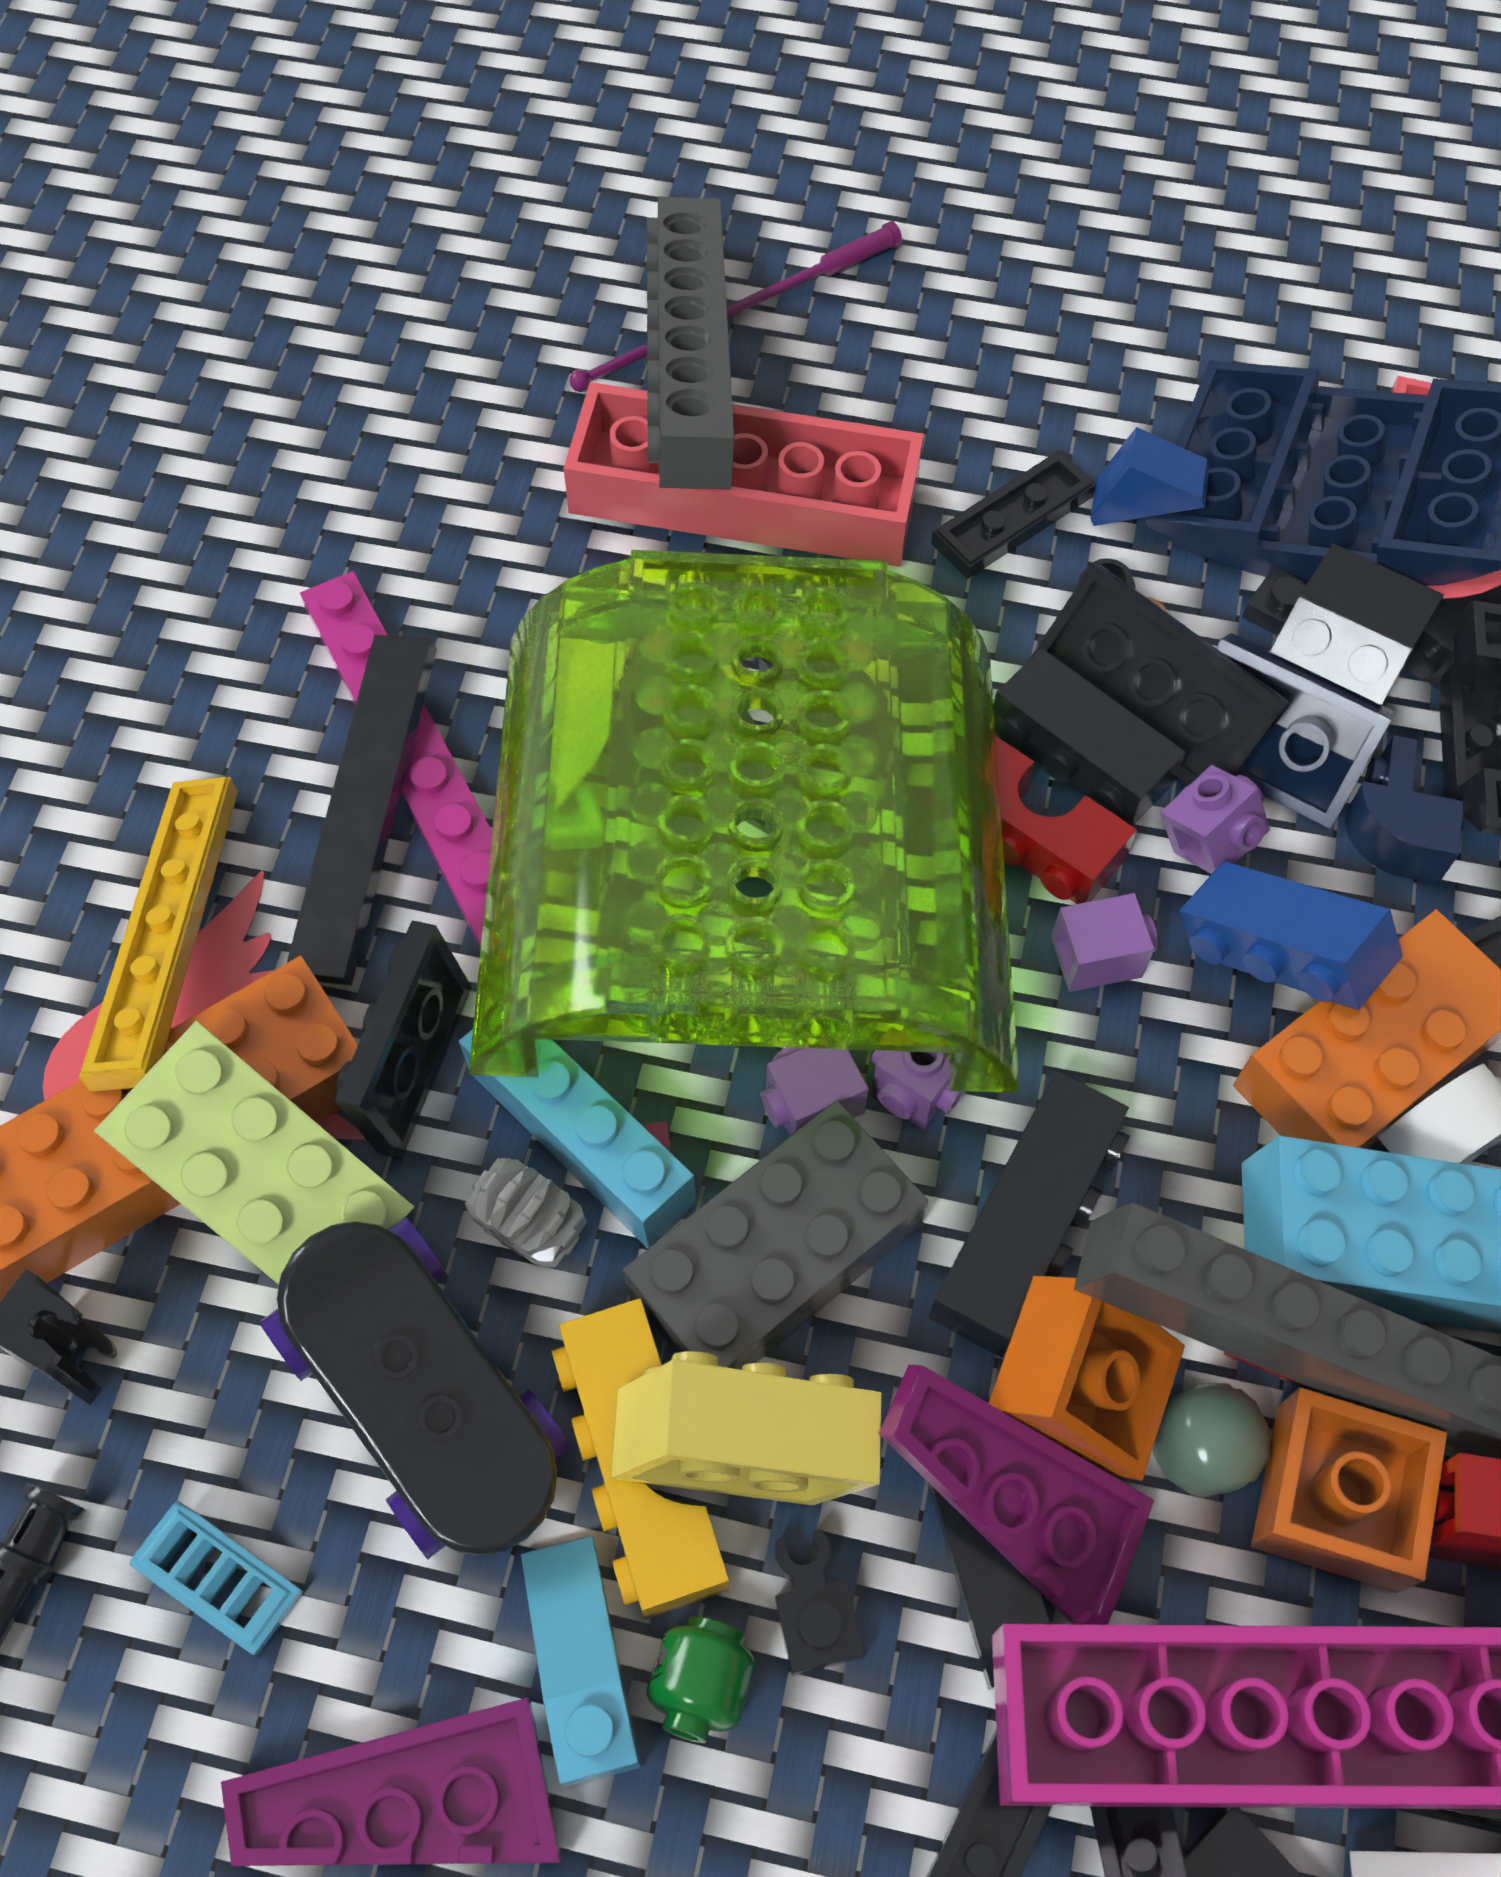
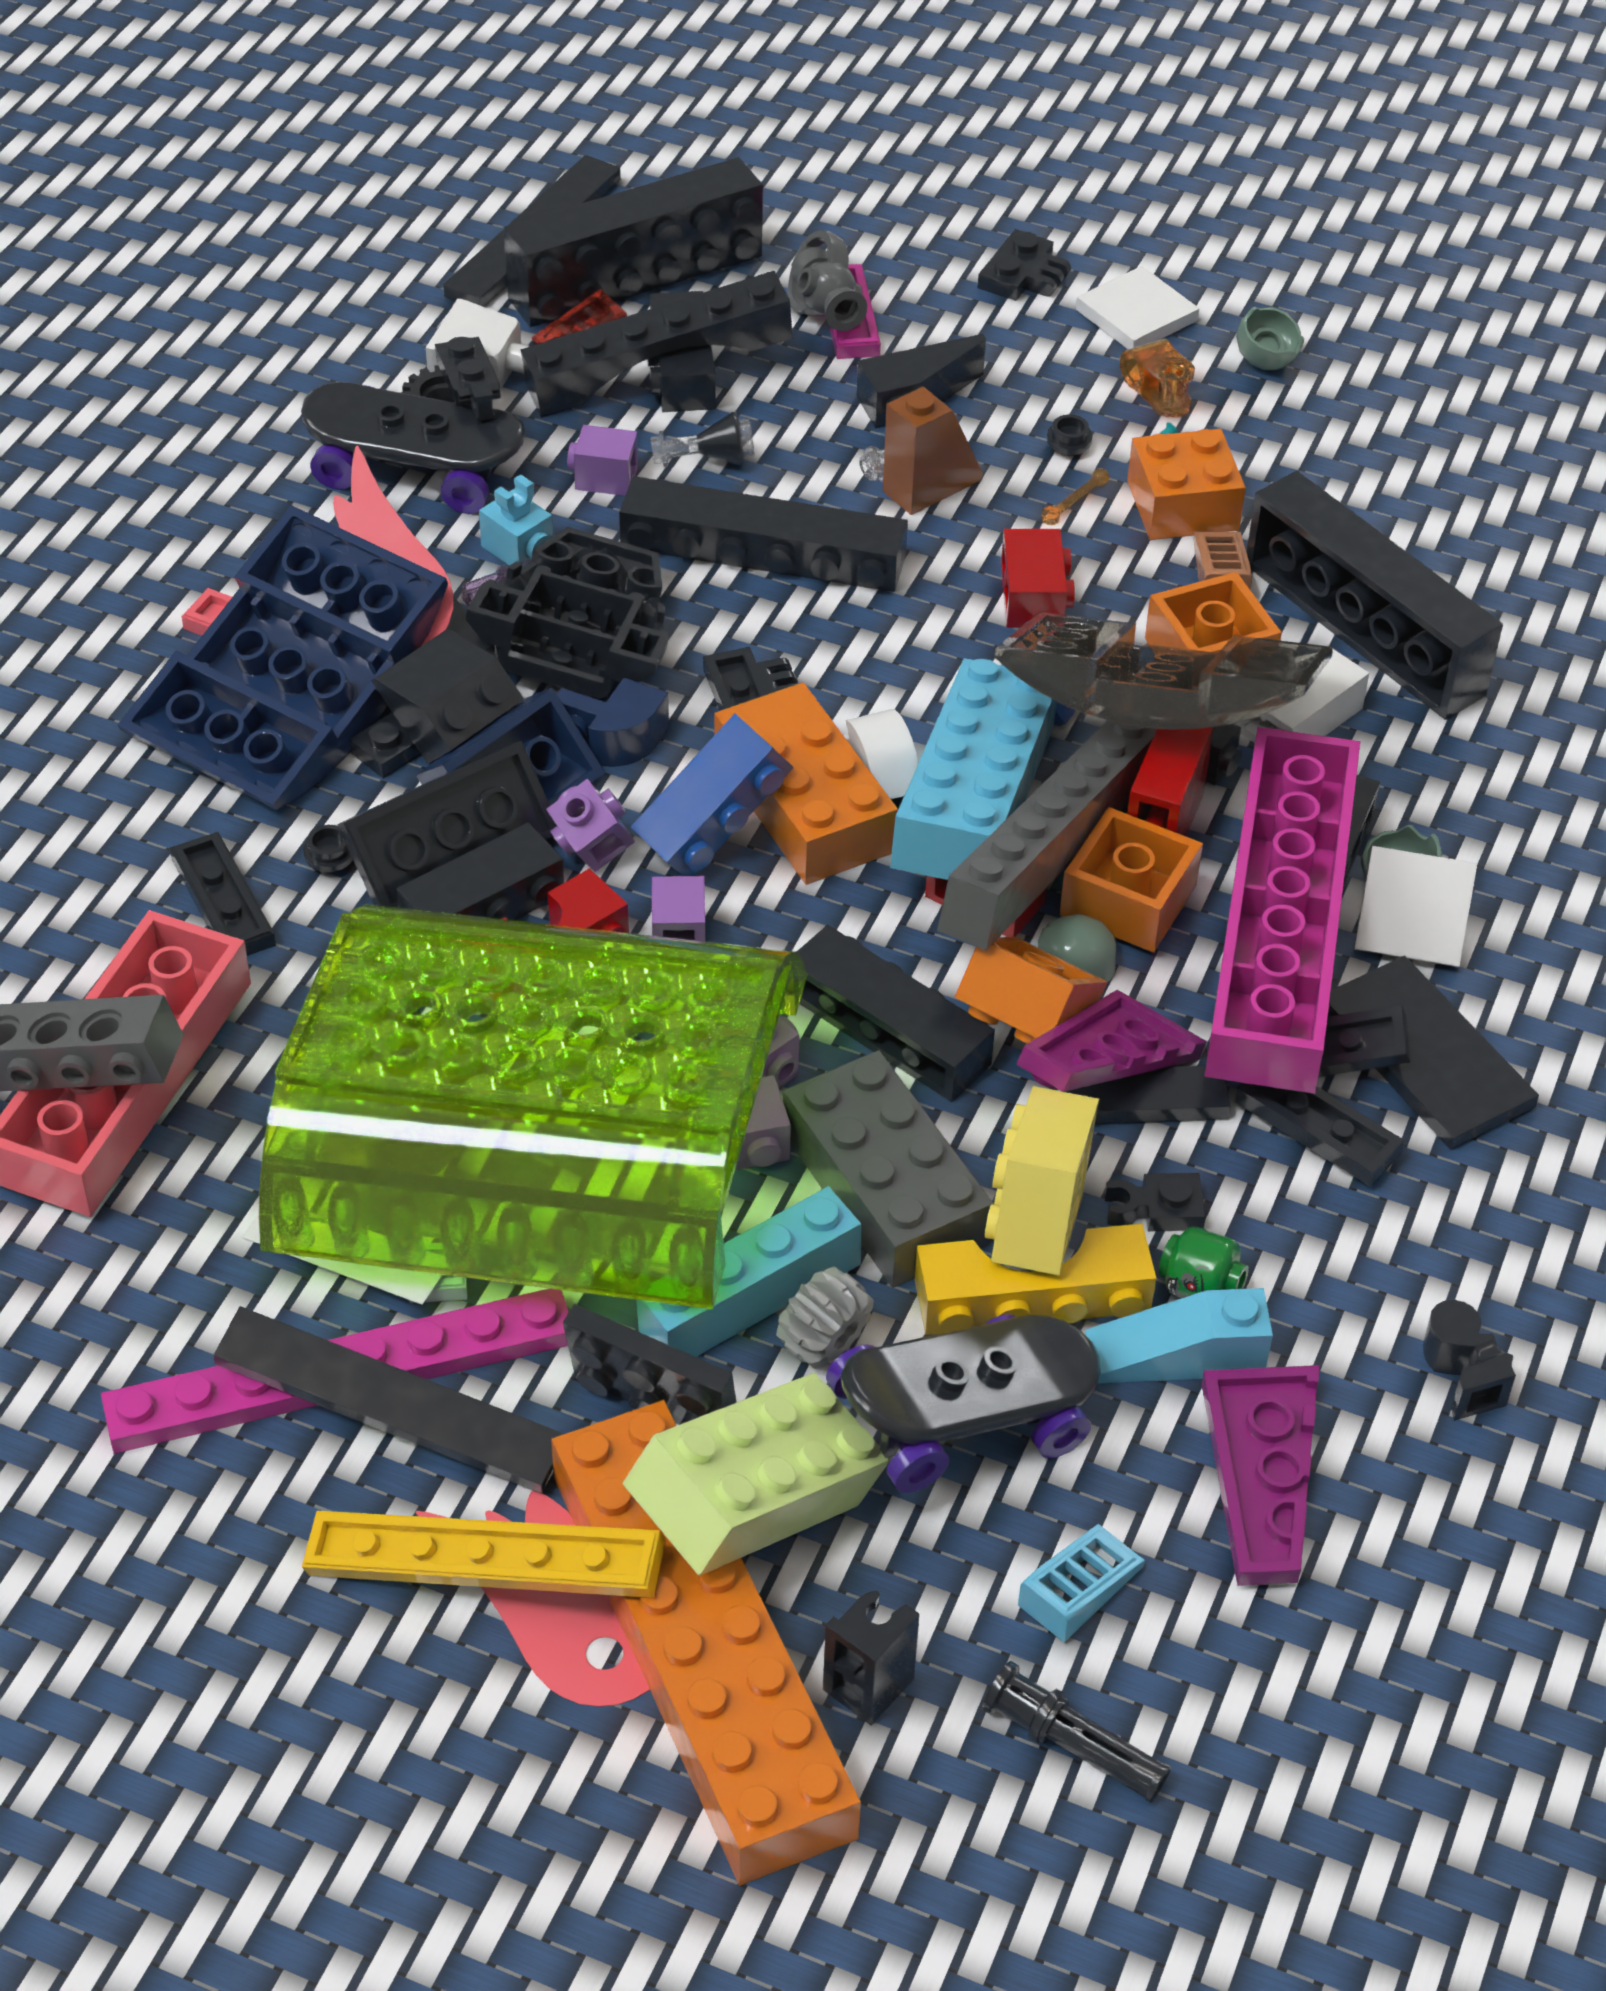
camera: 80 degrees left, 15 degrees down
blue slope [1090,427,1210,526] -> none

